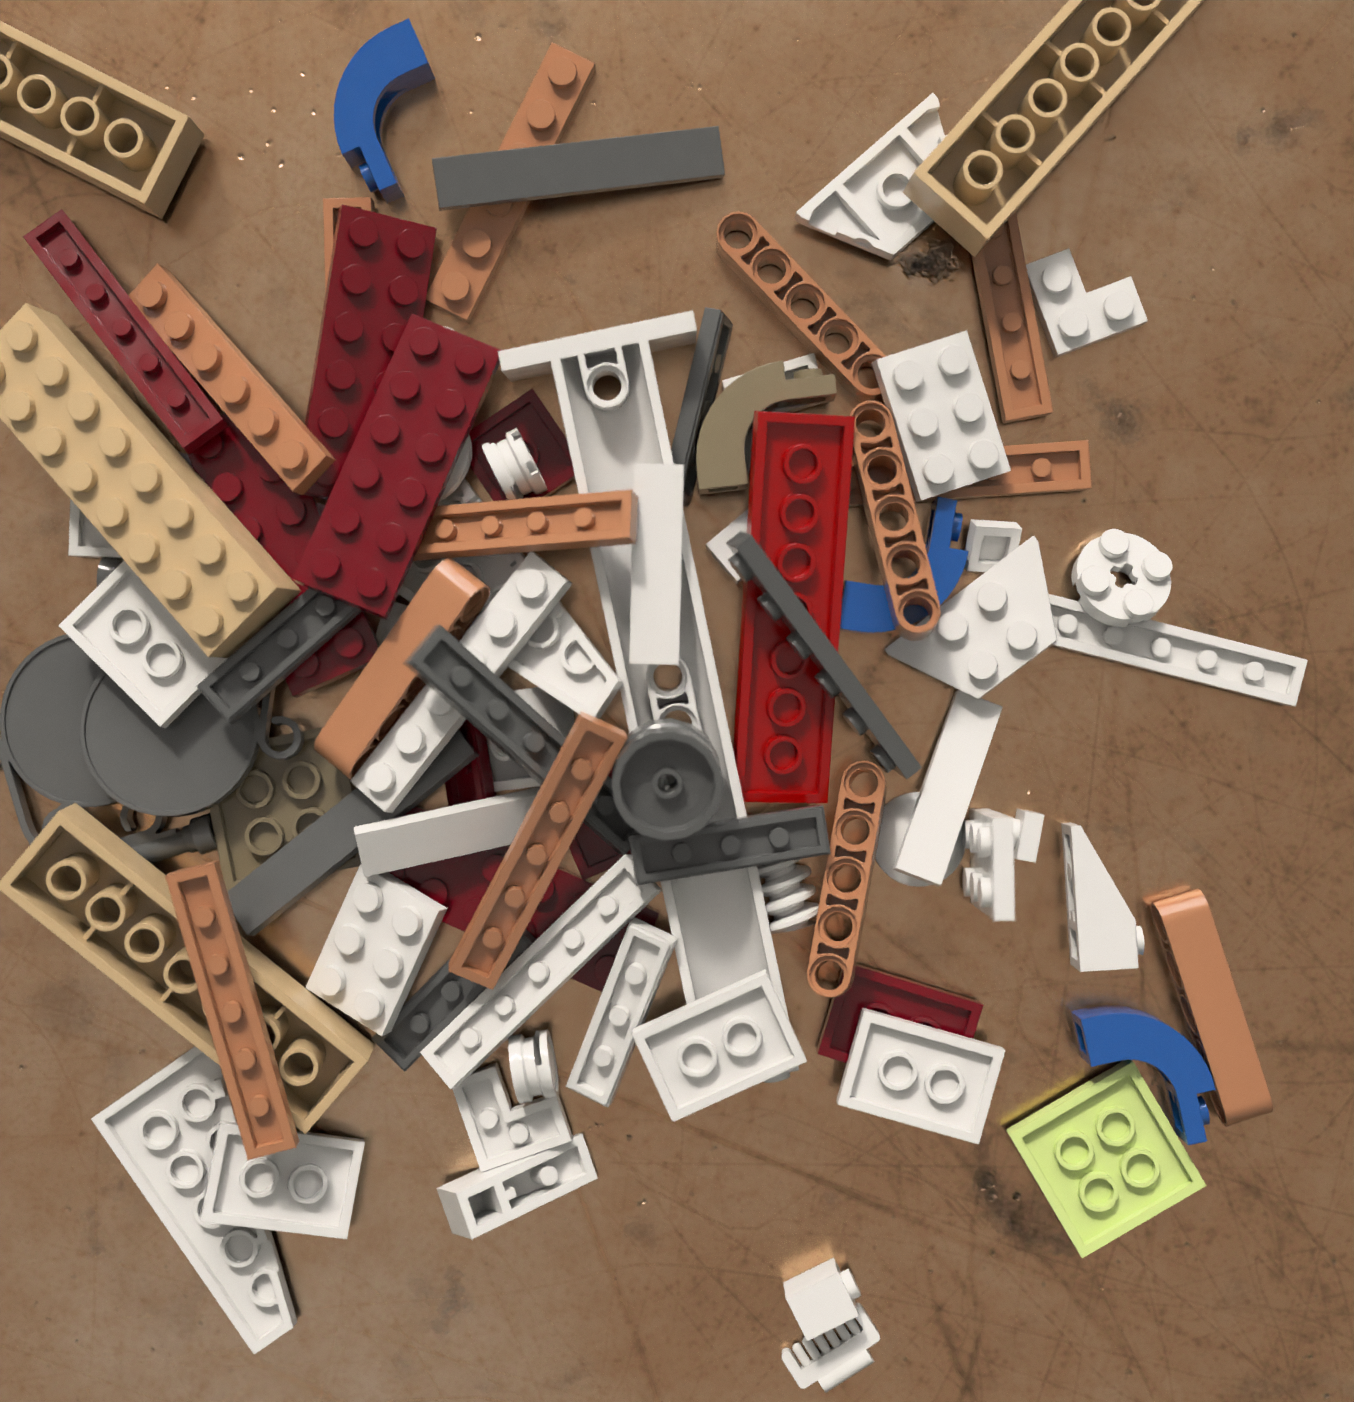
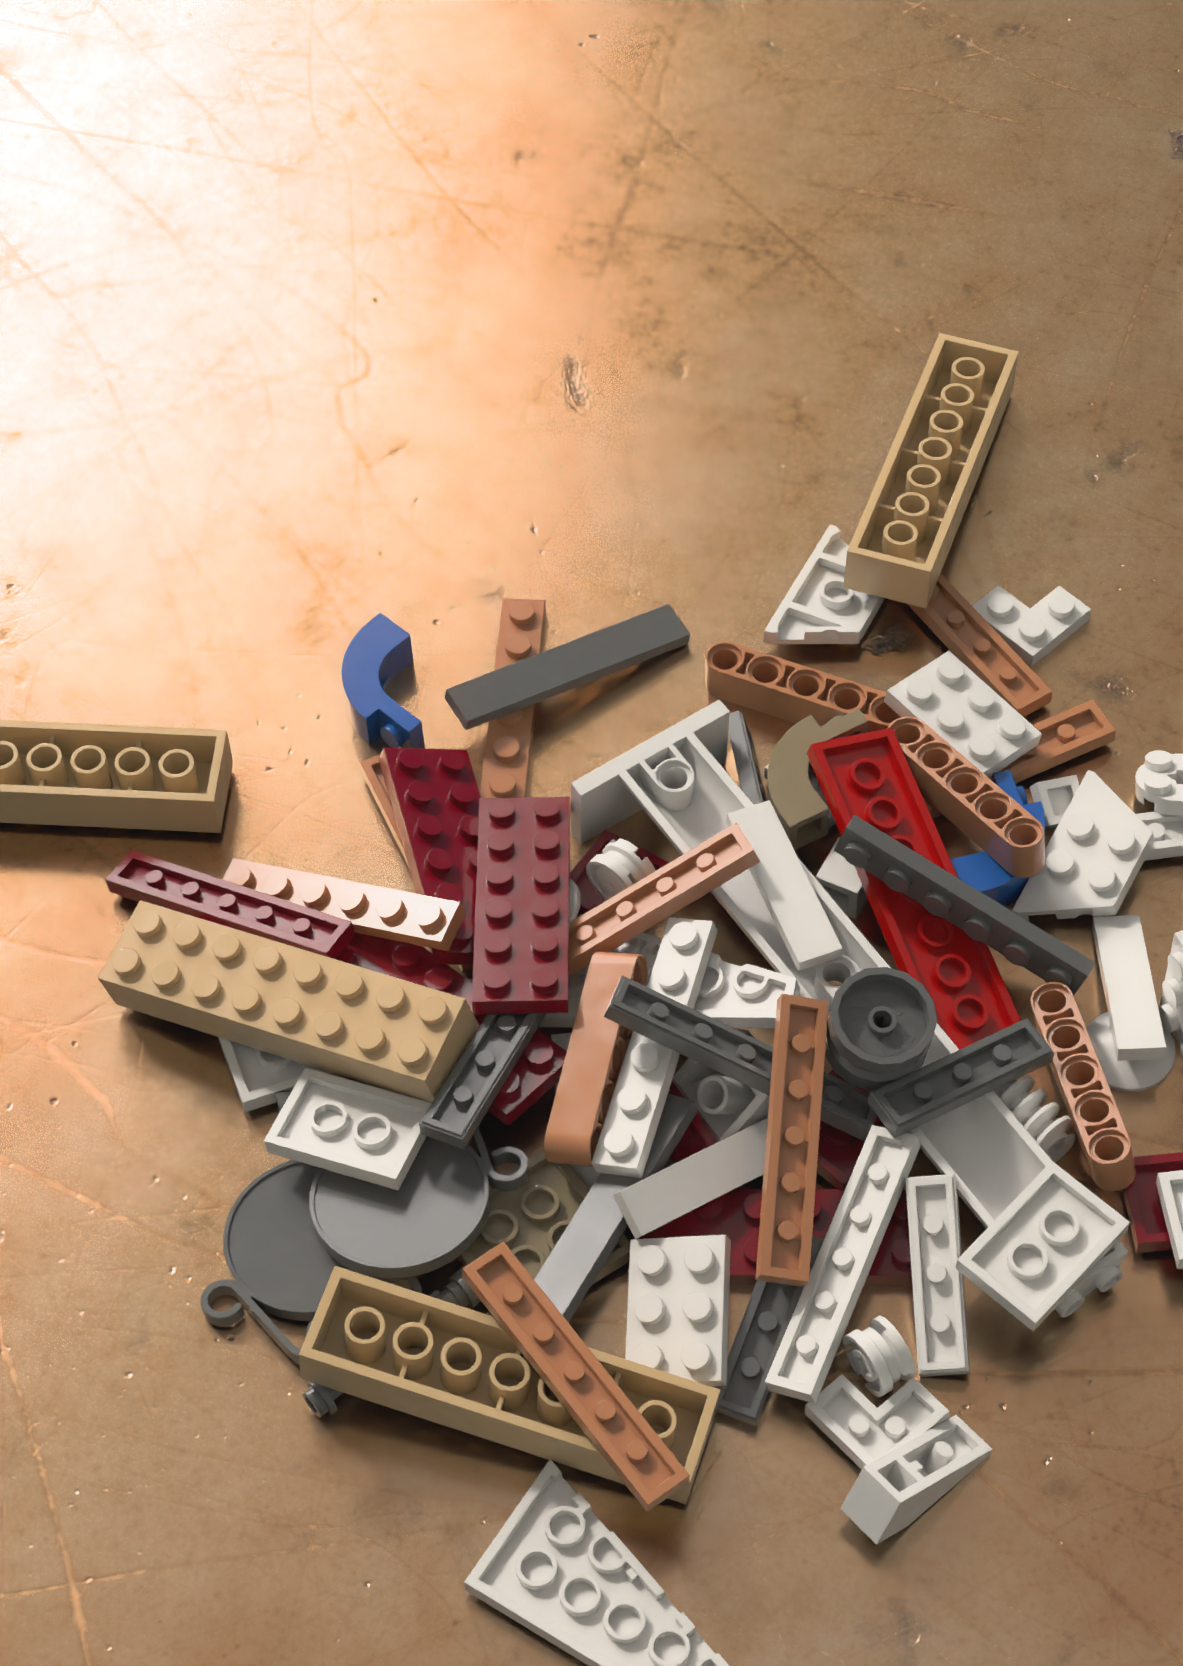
camera: 20 degrees left, 35 degrees down
white plate [201,1120,365,1239] -> none

